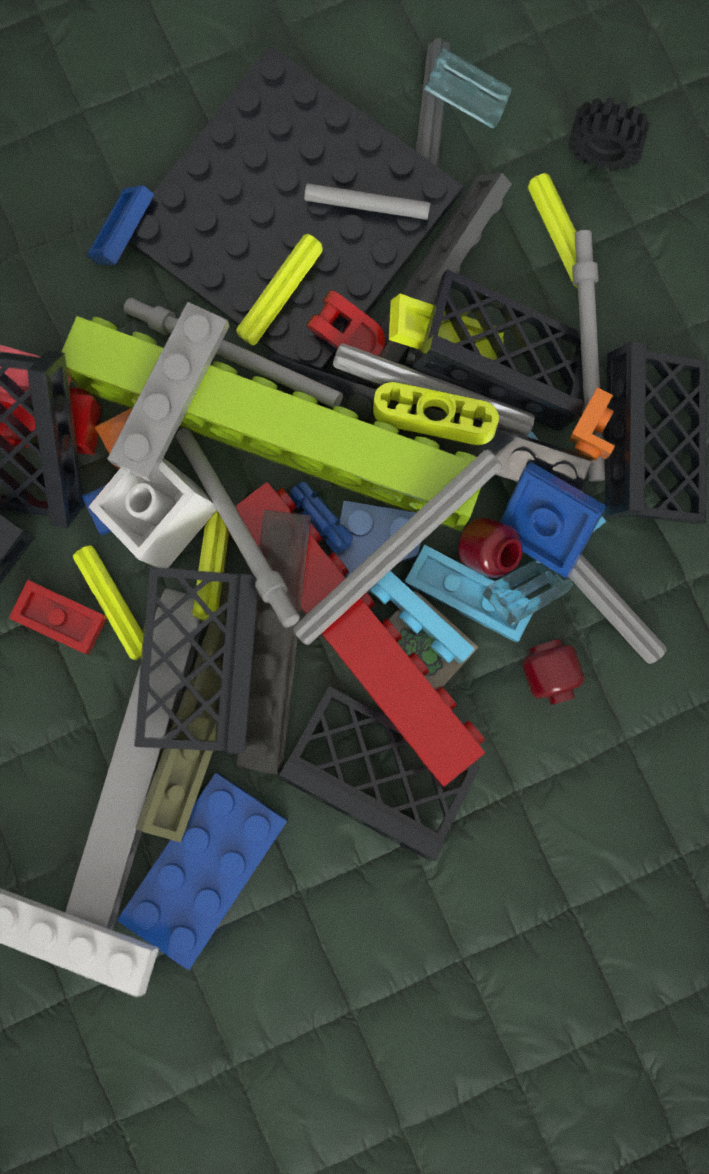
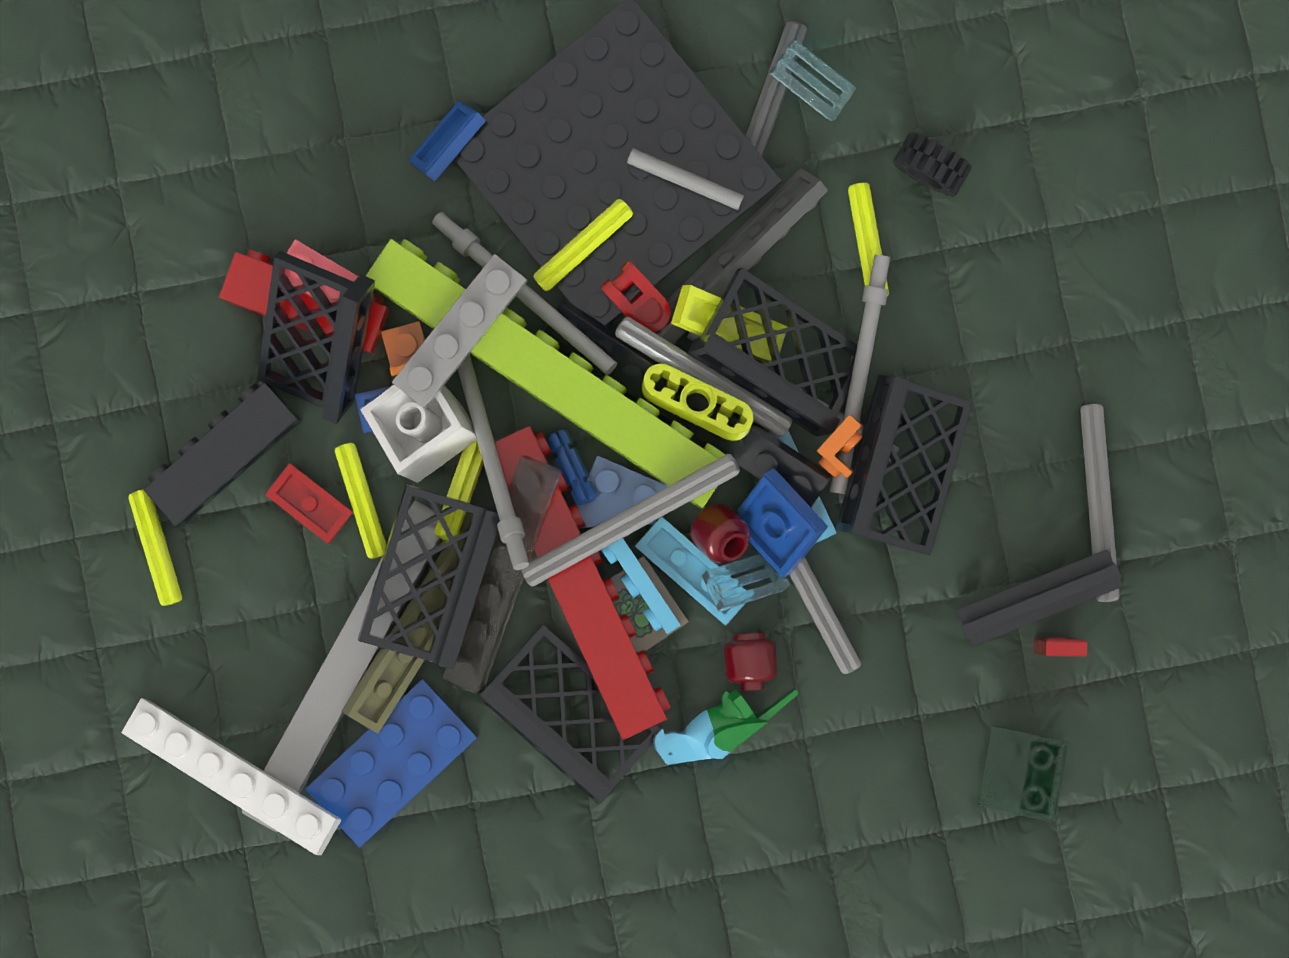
camera: 15 degrees right, 5 degrees up
none -> animal [653,689,798,765]

